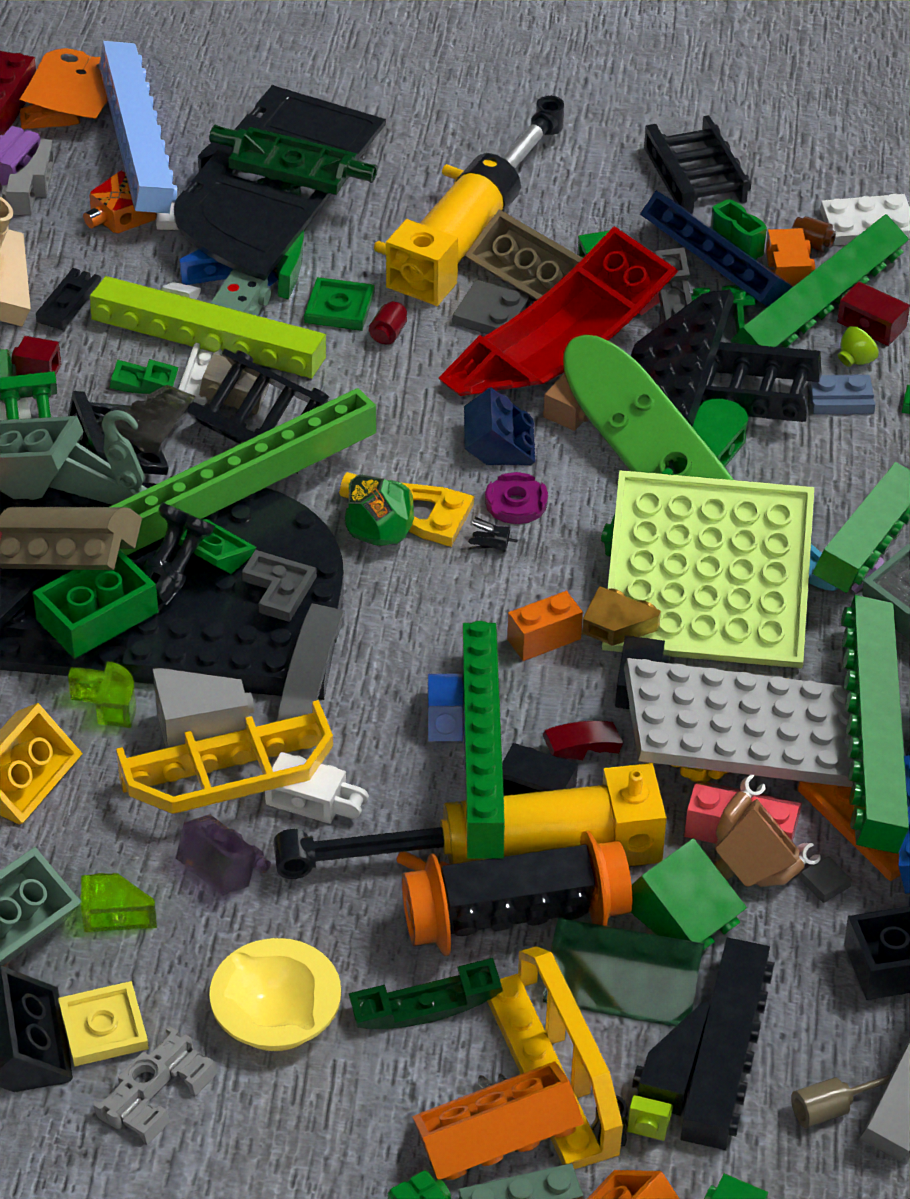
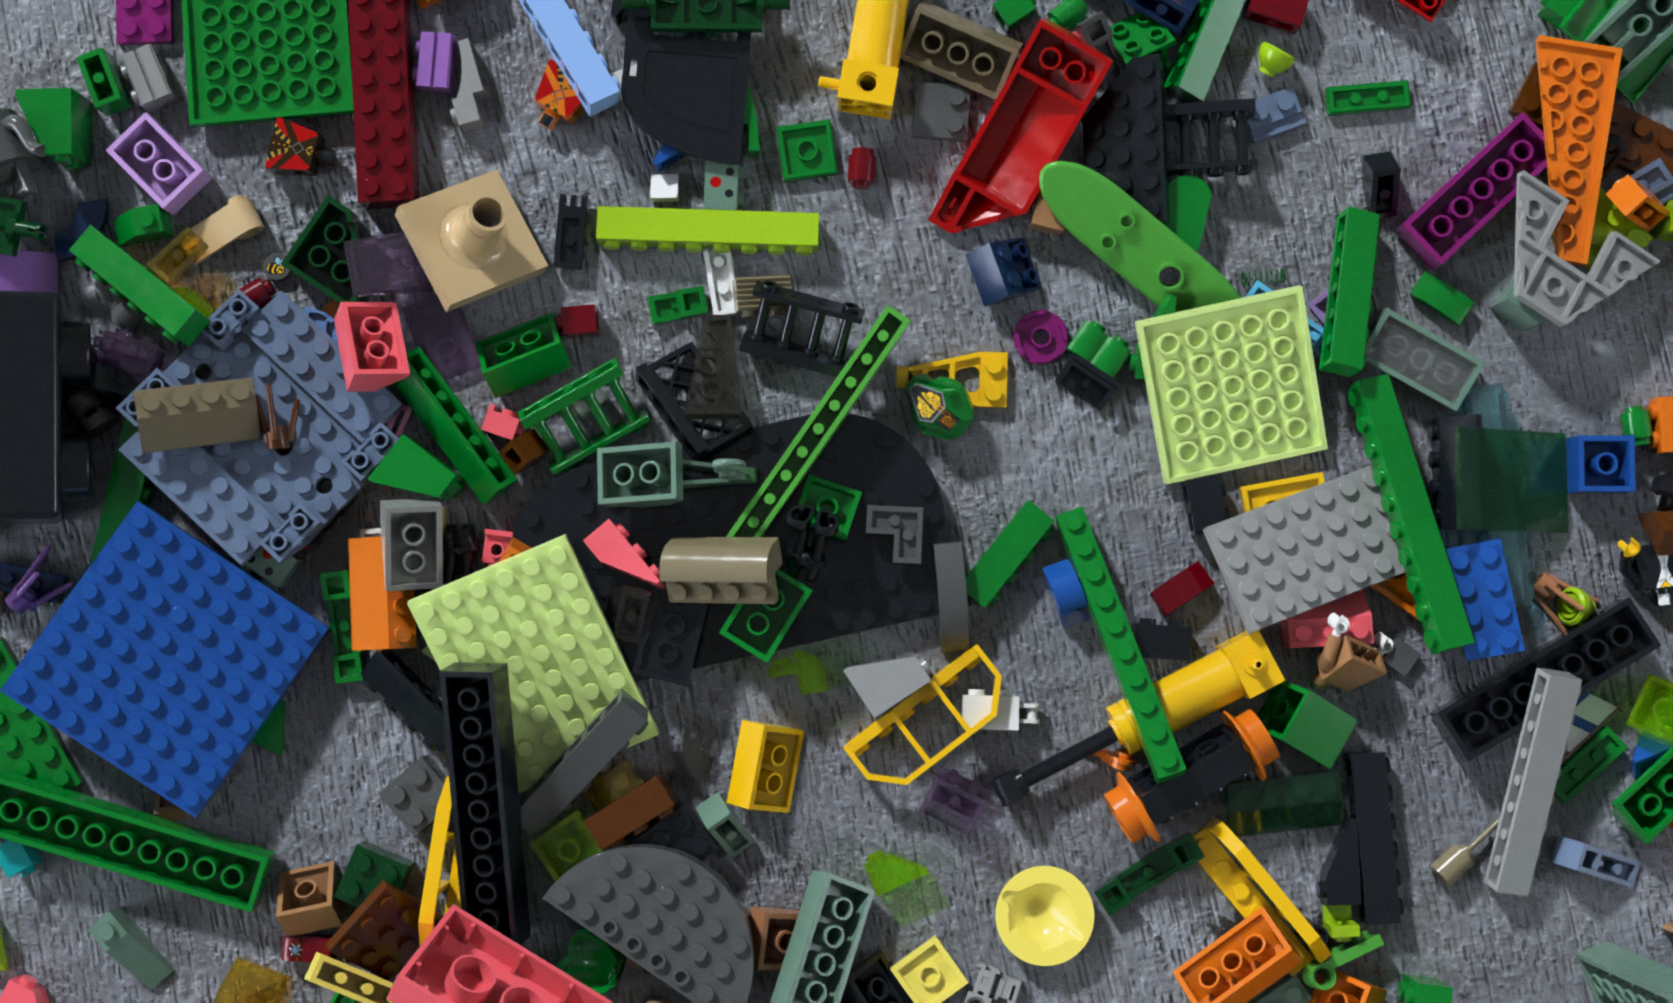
camera: 15 degrees left, 40 degrees up
black piece [468,517,518,552] -> none
orange brick [507,591,583,661] -> none
pearl gold slope [582,586,661,646] -> none
none -> green brick [966,500,1054,608]
none -> black hinge [1054,352,1120,411]
none -> green brick [1065,320,1132,378]
none -> bright green plate [1302,930,1385,990]

